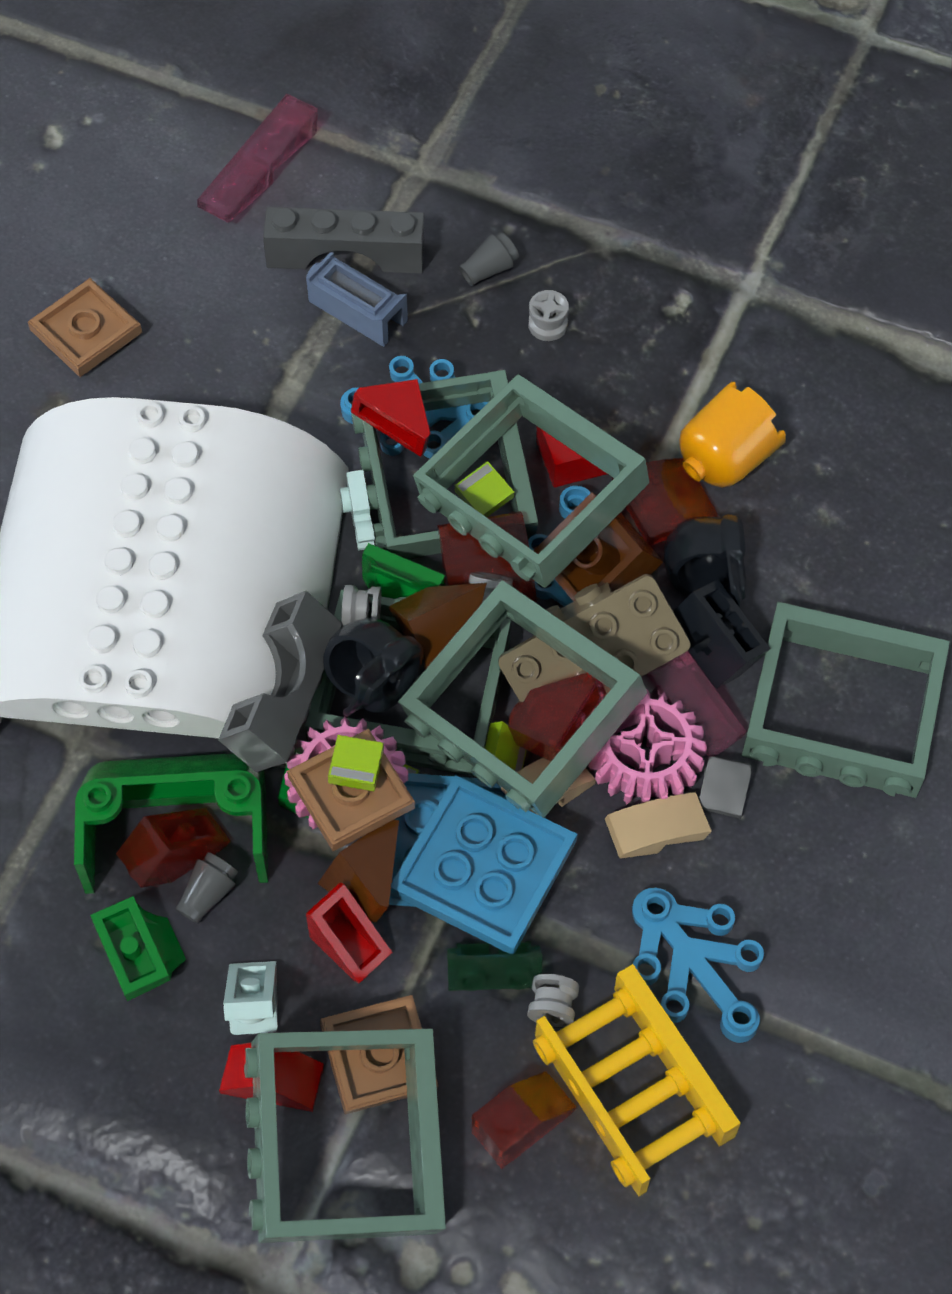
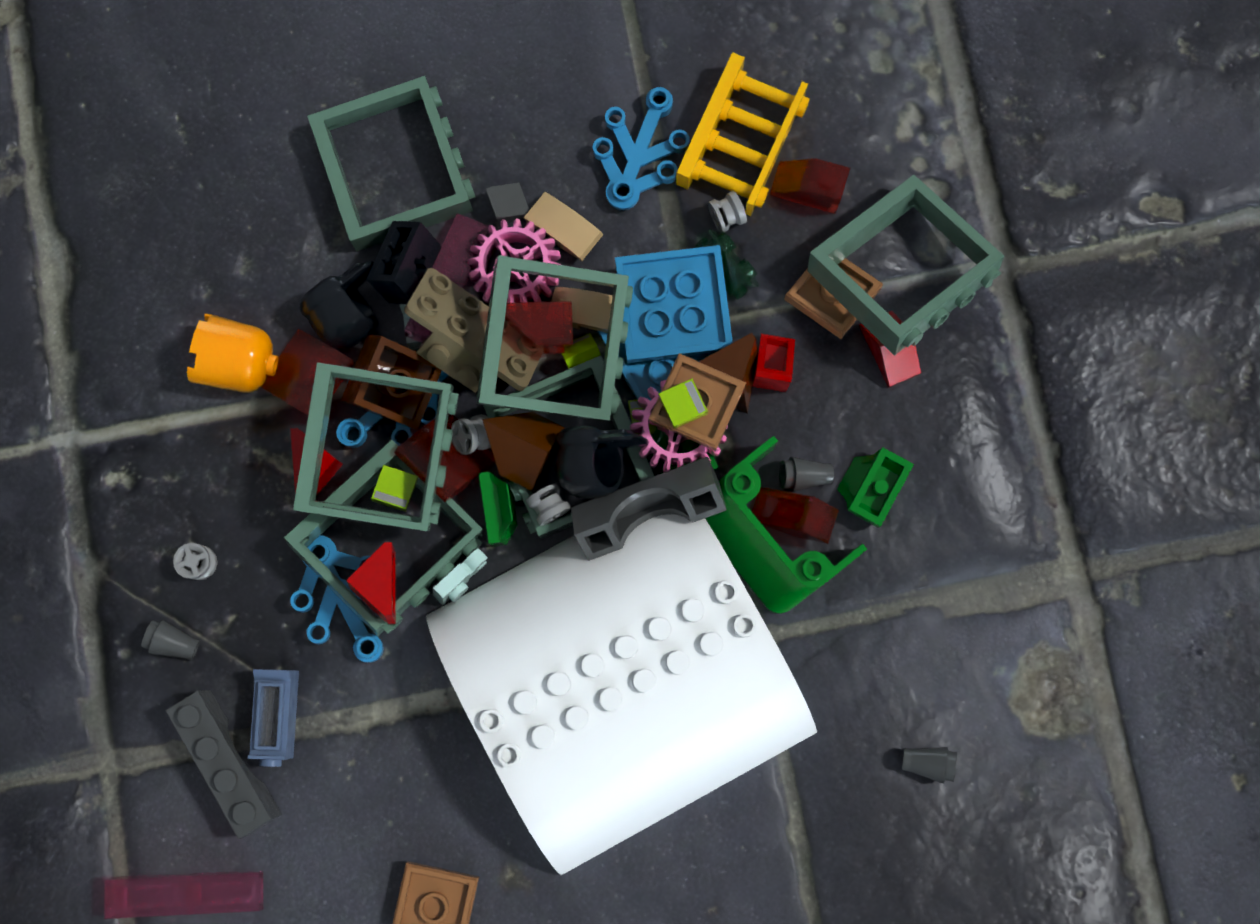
camera: 120 degrees left, 20 degrees up
light aqua slope [223,961,278,1035] -> none

